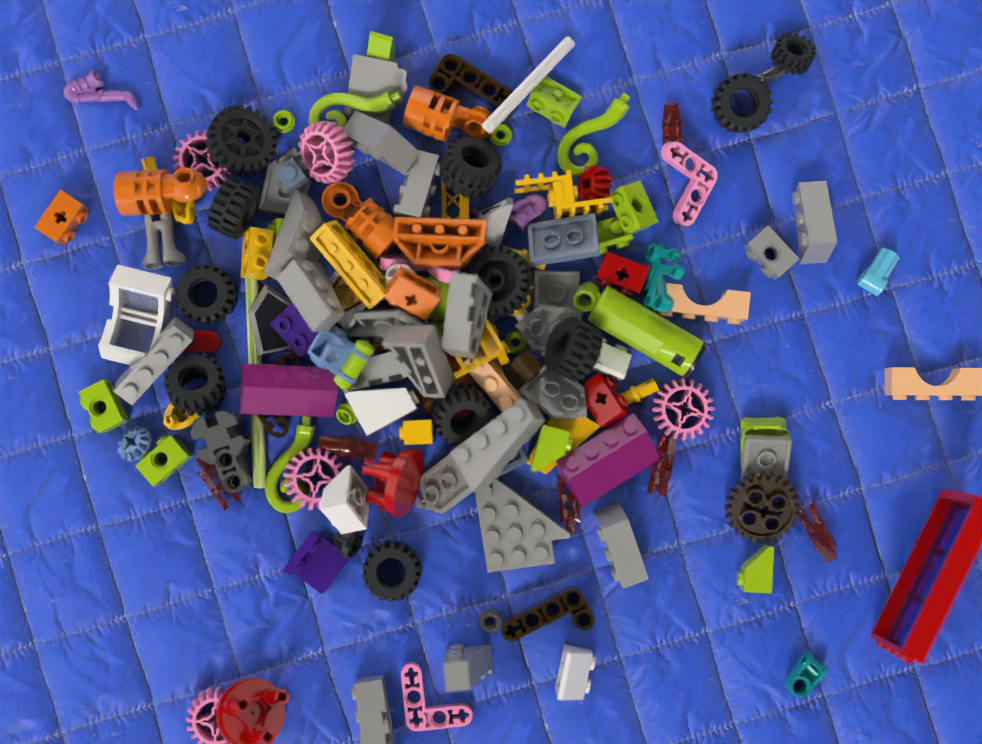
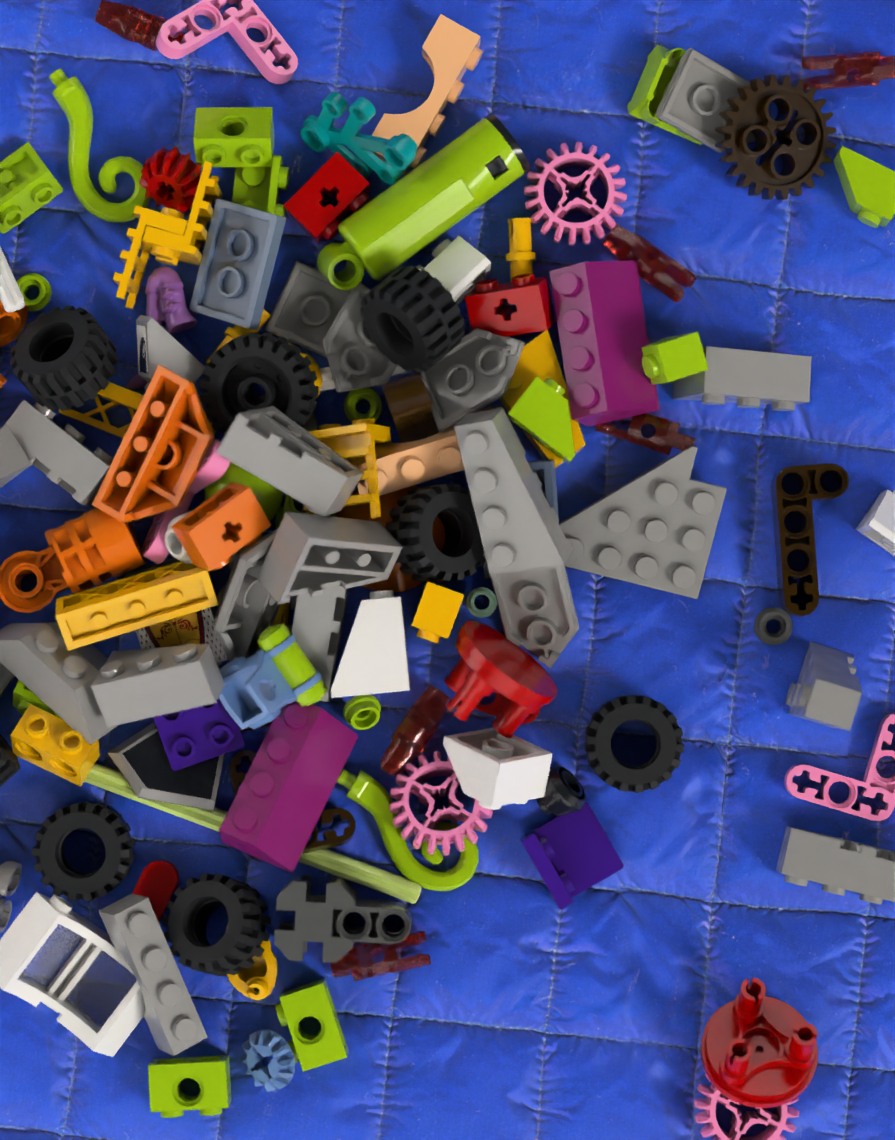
camera: 65 degrees left, 0 degrees up
none -> sand green pin [466,587,497,618]
none -> lime slope [641,332,709,385]

